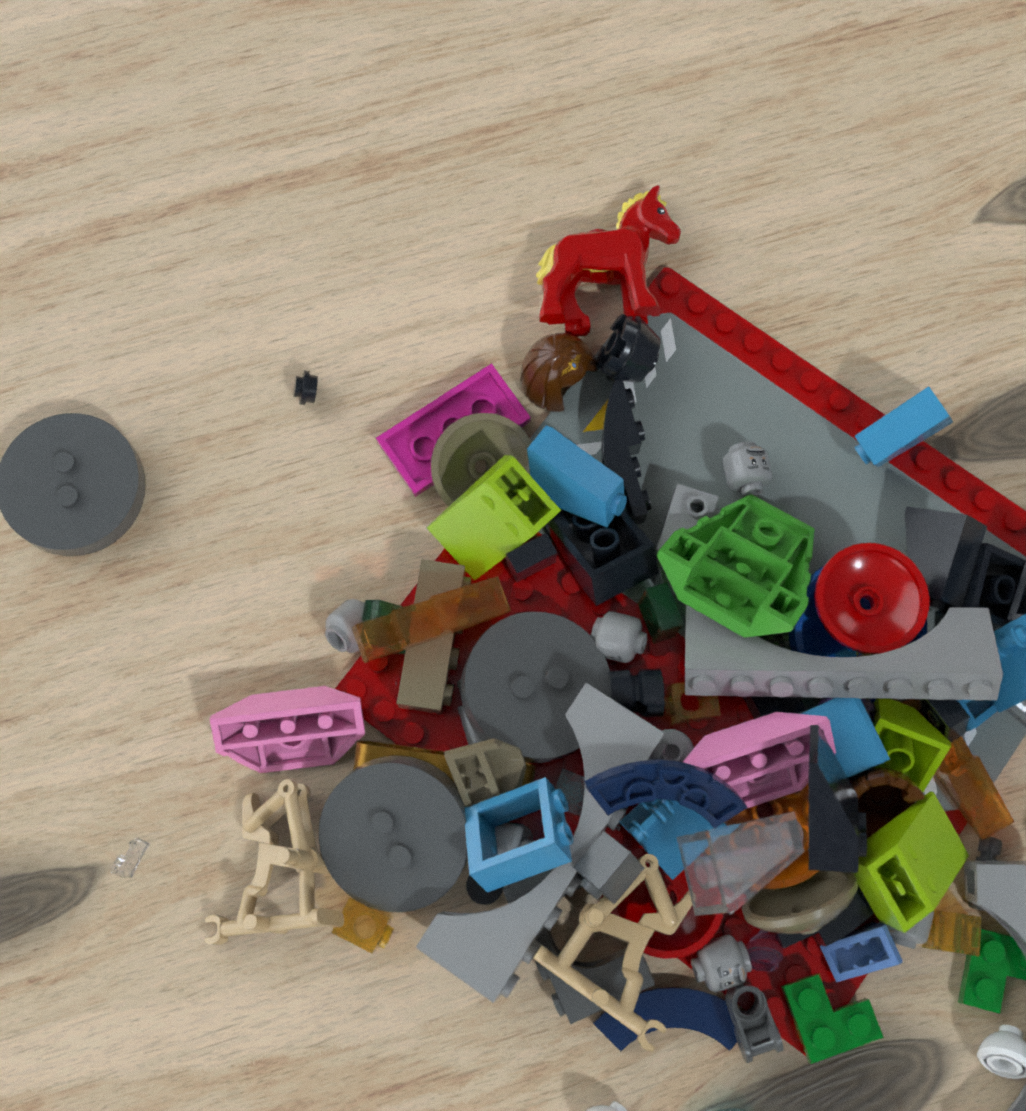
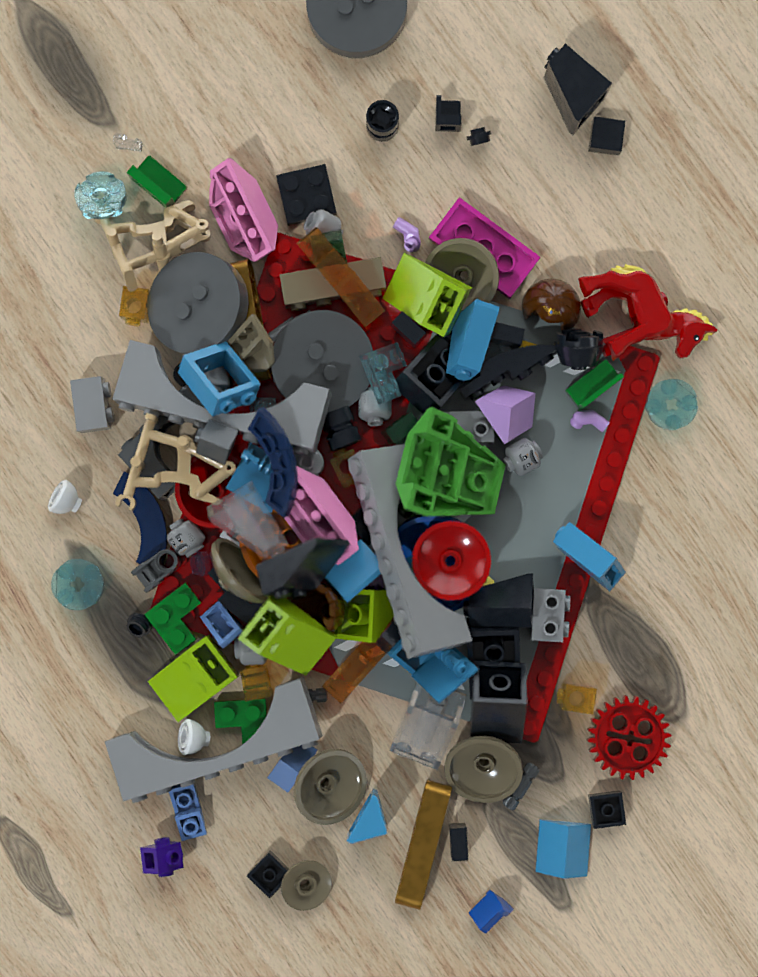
camera: 75 degrees right, 10 degrees up
none -> light grey brick [70,376,115,433]
none -> clear light blue plate [74,172,127,219]
none -> green panel [126,156,187,208]
none -> black plate [127,613,152,637]
none -> lime slope [147,635,240,722]
none -> black plate [276,164,337,226]
none -> clear light blue plate [359,342,407,405]
none -> black wheel [366,100,399,142]
none -> lavender arm [393,217,421,252]
none -> black panel [435,95,461,132]
none -> lavender slope [475,385,535,444]
none -> black piece [489,322,525,348]
none -> light grey brick [532,588,571,642]
none -> black slope [544,43,612,135]
none -> green panel [565,359,624,410]
none -> lavender arm [570,409,610,432]
none -> black piece [588,116,625,155]
none -> clear light blue plate [645,379,698,431]

